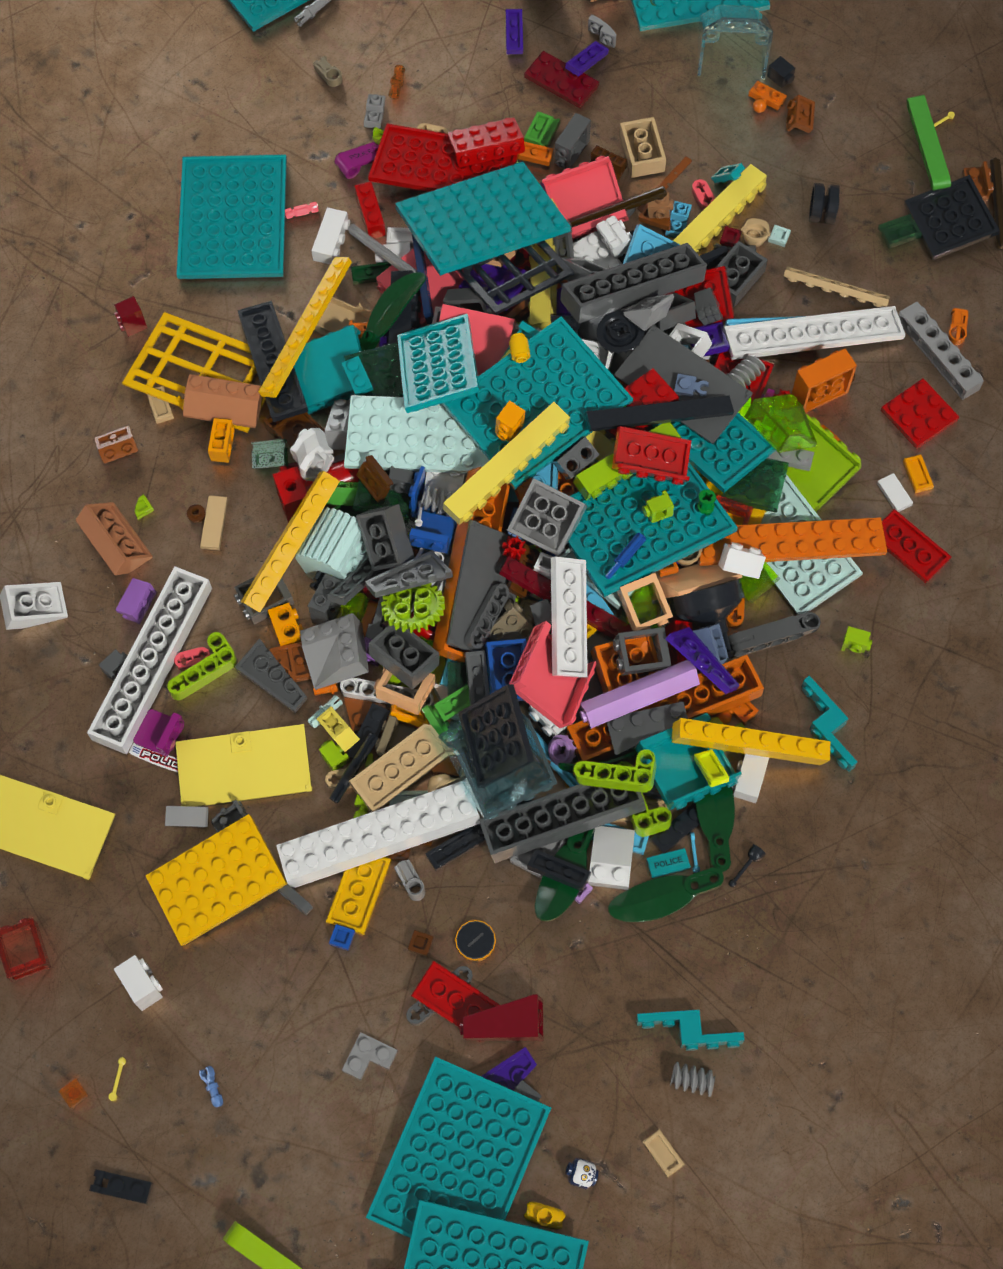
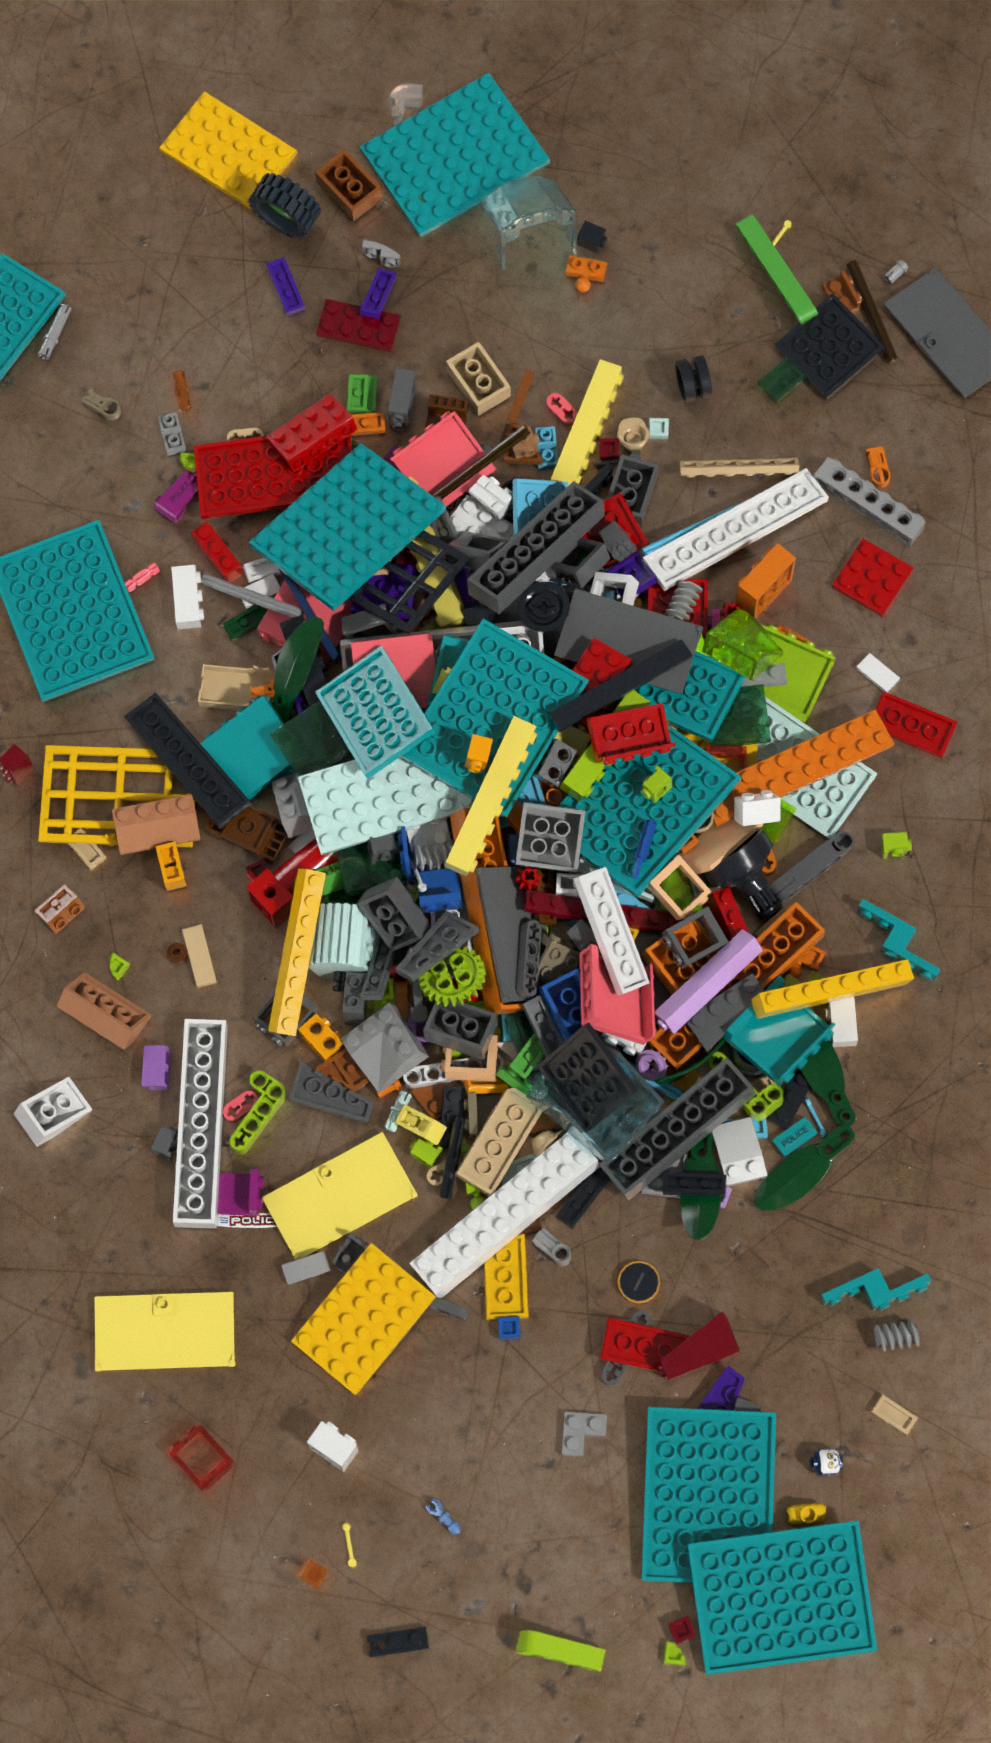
camera: 20 degrees left, 5 degrees up
clear green plate [251,439,288,469] -> none
yellow plate [258,257,352,398] -> none
white brick [290,428,334,481] -> none
teal plate [341,356,373,396] -> none
reddish brown plate [356,455,393,502] -> none
reddish brown plate [408,930,434,957] -> none
yellow brick [509,333,531,363] -> none
lime beam [574,749,657,793] -> none
light grey slope [623,294,674,331] -> none
dark purple wing [665,627,740,694] -> none
sand blue plate [674,374,709,397] -> none
sand blue brick [693,624,729,664] -> none
neon yellow tile [694,749,729,787] -> none
green bush [697,489,716,515] -> none
teal plate [711,163,745,183] -> none
black hinge [728,844,766,887] -> none
dark orange bracket [786,94,815,133] -> none
light orange tile [903,454,934,493] -> none

